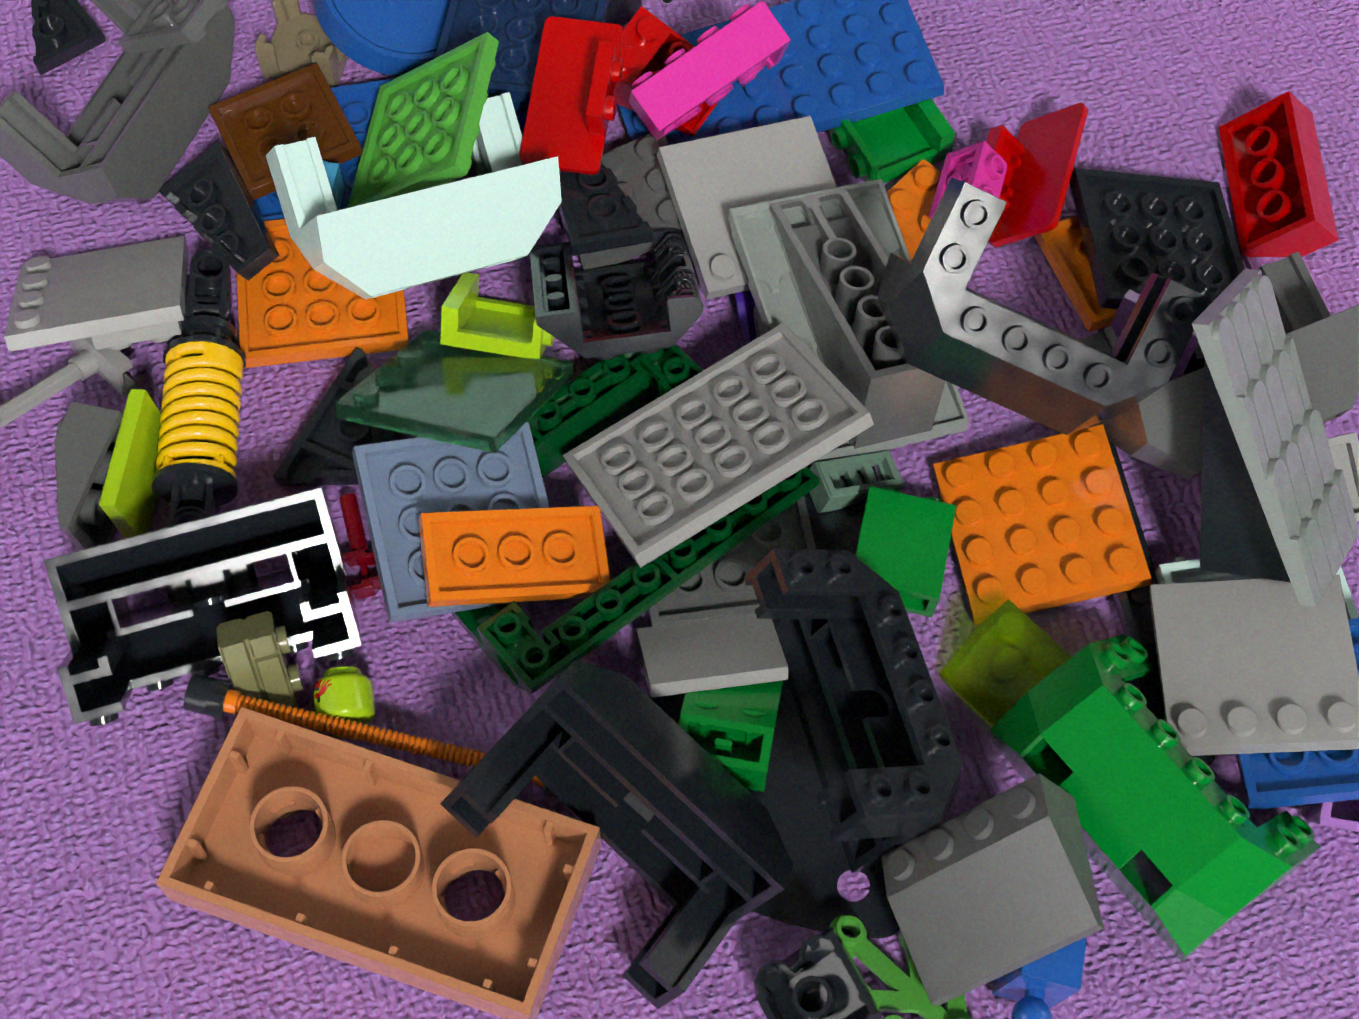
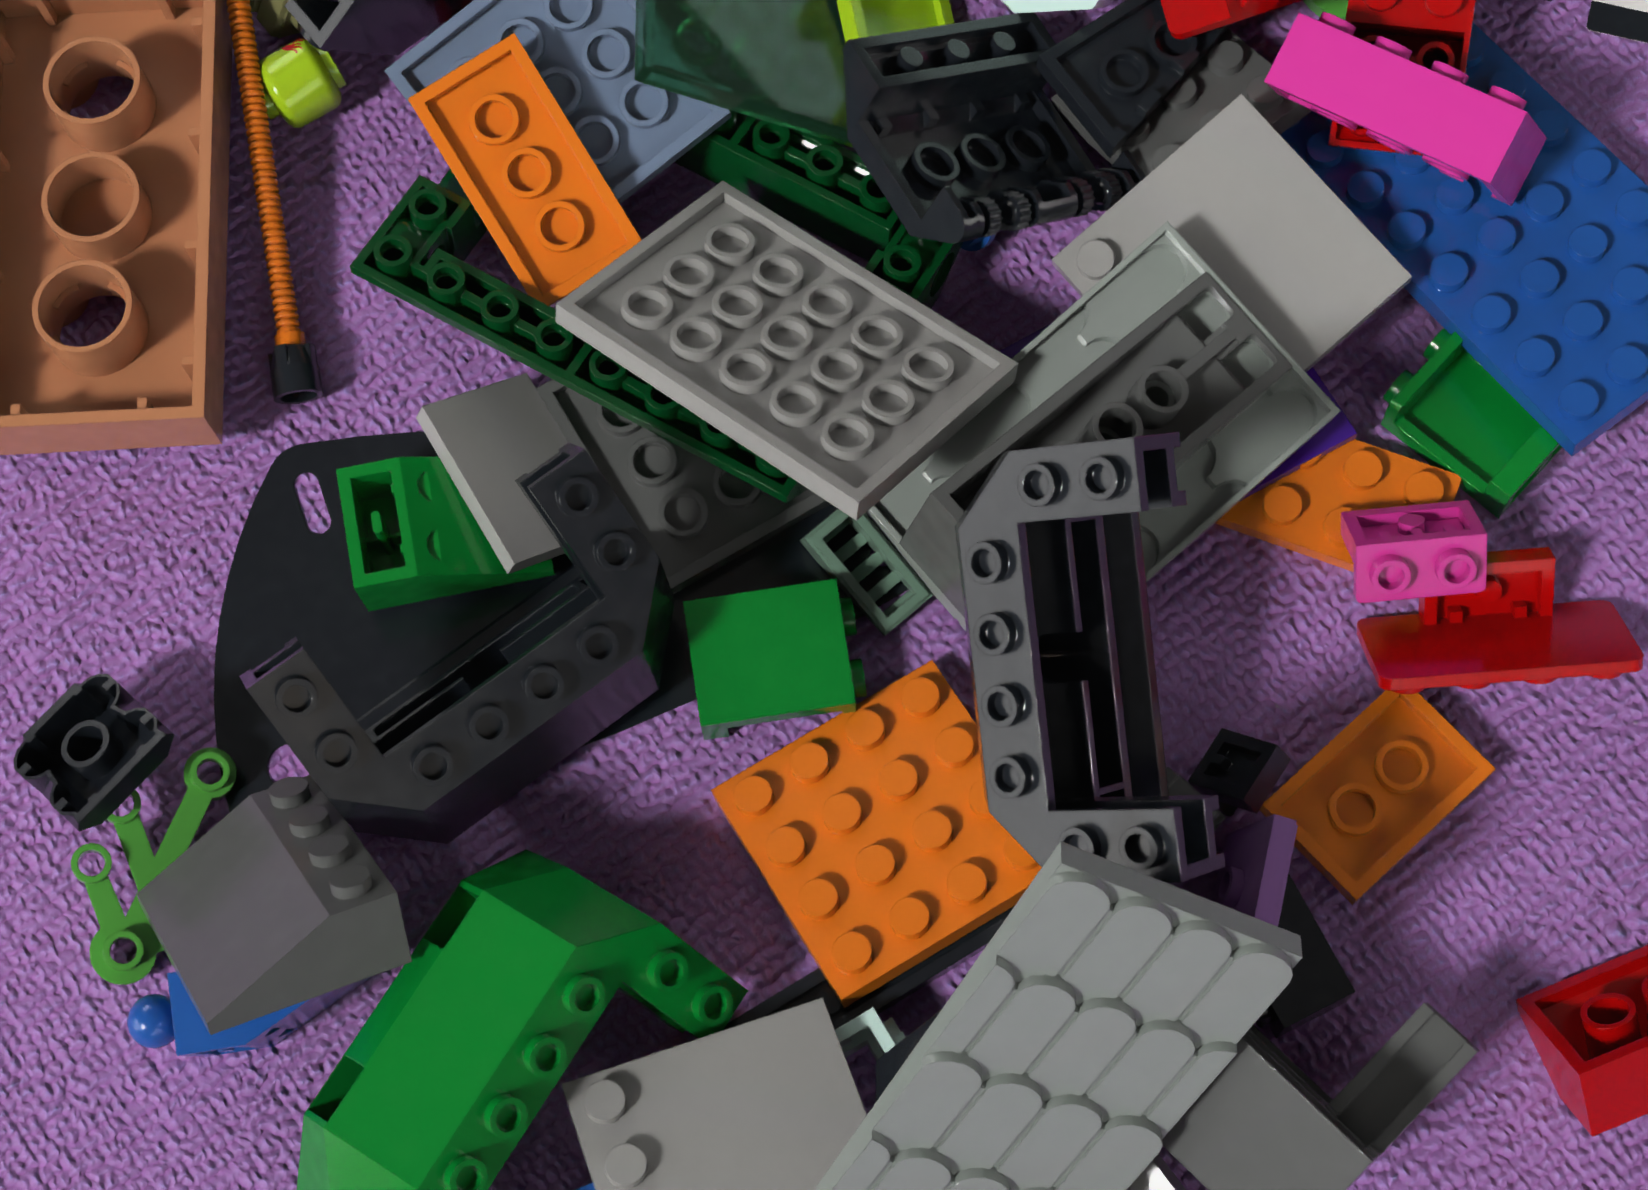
camera: 75 degrees right, 10 degrees up
black wedge [440,660,794,1009] -> none
clear neon green slope [938,599,1071,728] -> none
black plate [1069,168,1245,309] -> none
none -> black bracket [1188,728,1291,817]

